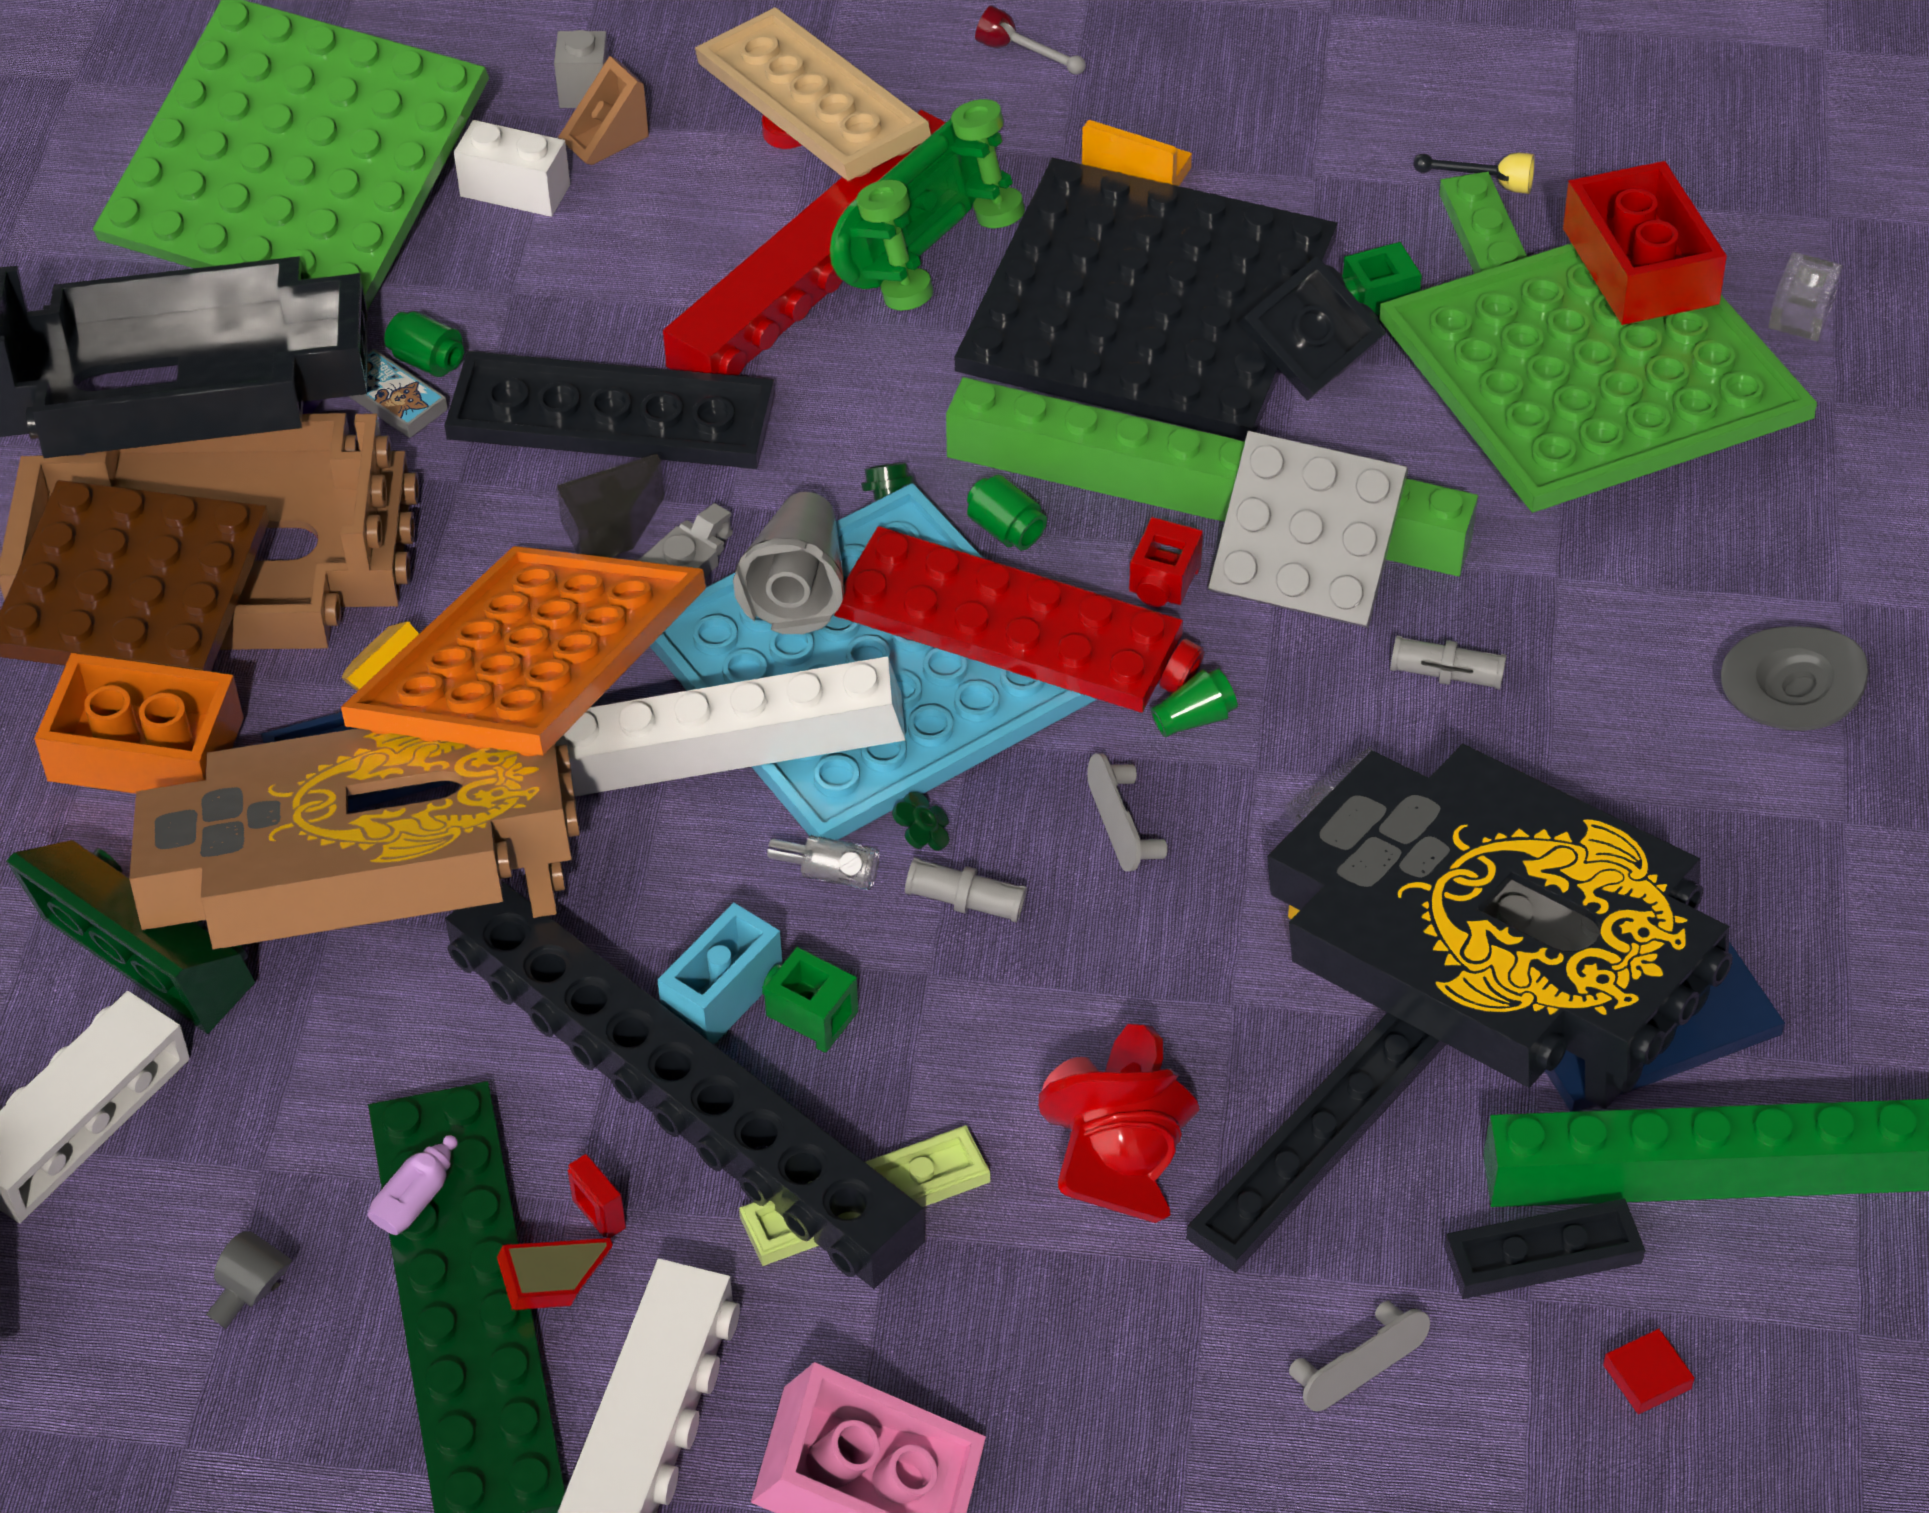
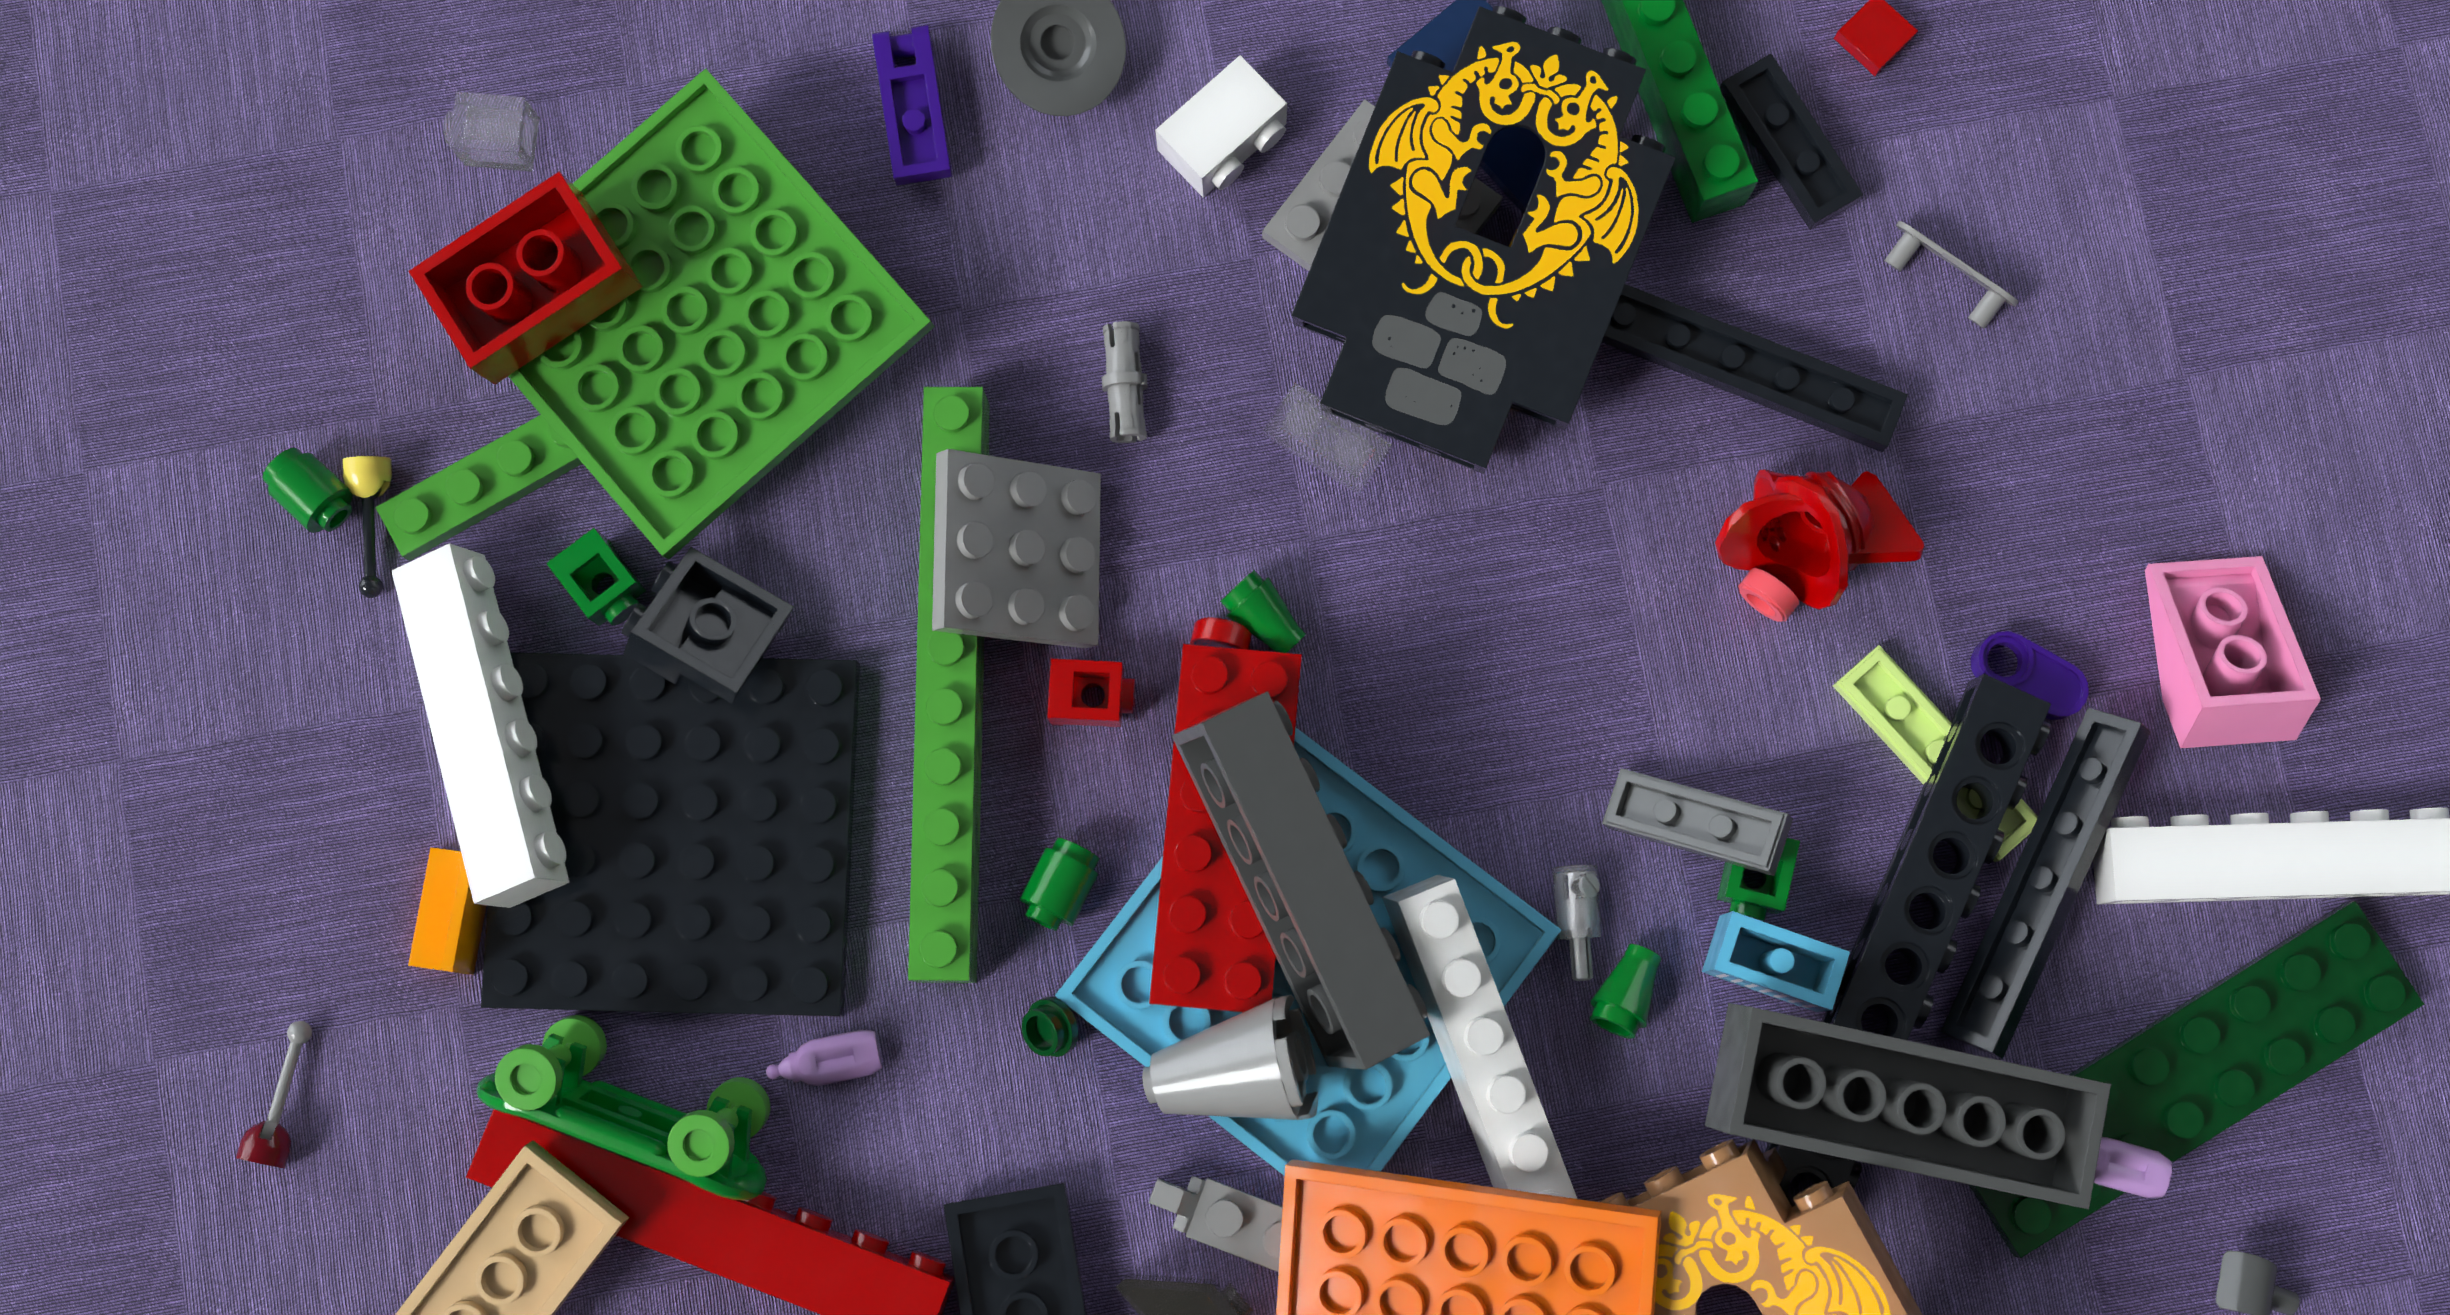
camera: 105 degrees left, 30 degrees up
tile [497,1238,613,1310] -> none
red tile [567,1154,626,1238] -> none
dark green plant [892,792,949,851] -> none
light grey pin [905,857,1027,923] -> none
light grey piece [1087,753,1167,871] -> none
none -> green brick [262,448,353,533]
none -> white brick [392,543,570,908]
none -> lavender piece [766,1029,882,1086]
none -> dark purple plate [872,24,953,186]
none -> white brick [1155,55,1287,198]
none -> dark grey brick [1171,691,1430,1070]
none -> green cone [1590,944,1662,1039]
none -> tile [1602,768,1793,876]
none -> dark grey brick [1705,1003,2111,1209]
none -> black plate [1941,708,2151,1059]
none -> dark purple piece [1970,631,2089,720]

